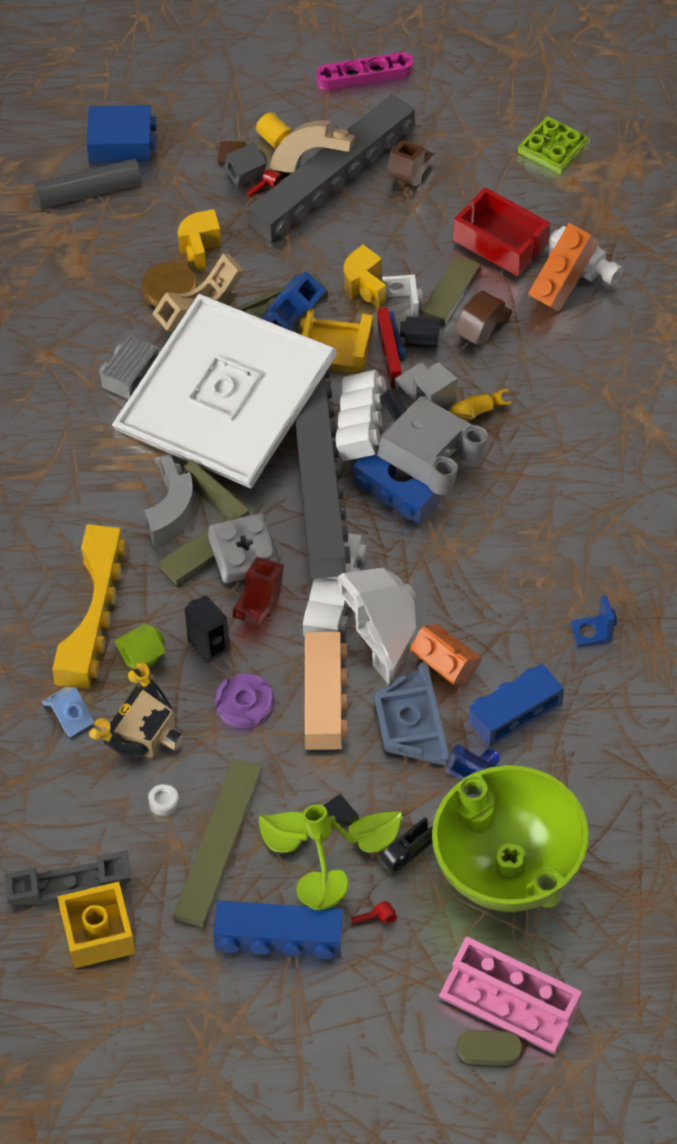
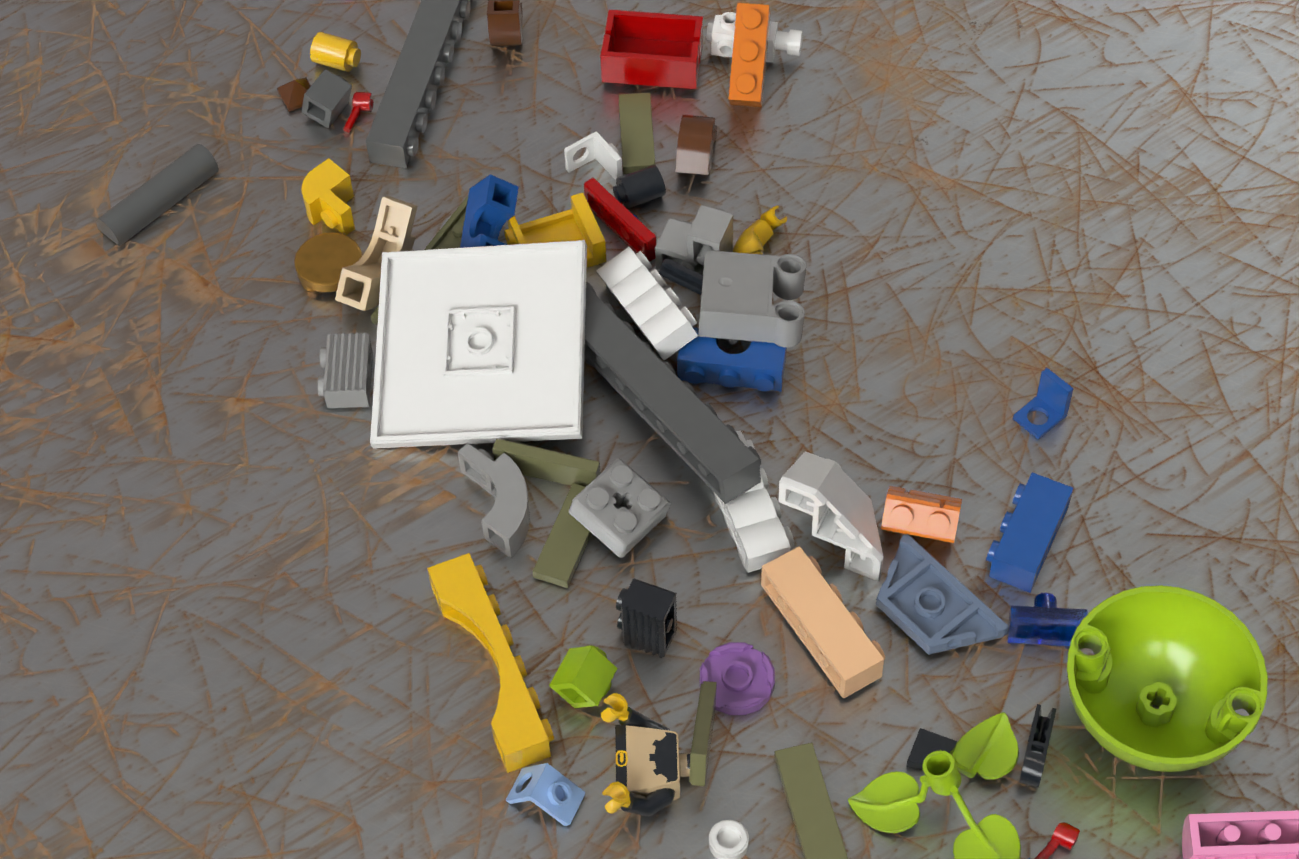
camera: 30 degrees left, 0 degrees up
blue brick [87,105,157,162] -> none
clear red brick [232,556,284,626] -> none
tan arch [269,120,356,173] -> none
yellow brick [344,245,386,308] -> none
none -> olive tile [689,681,717,786]

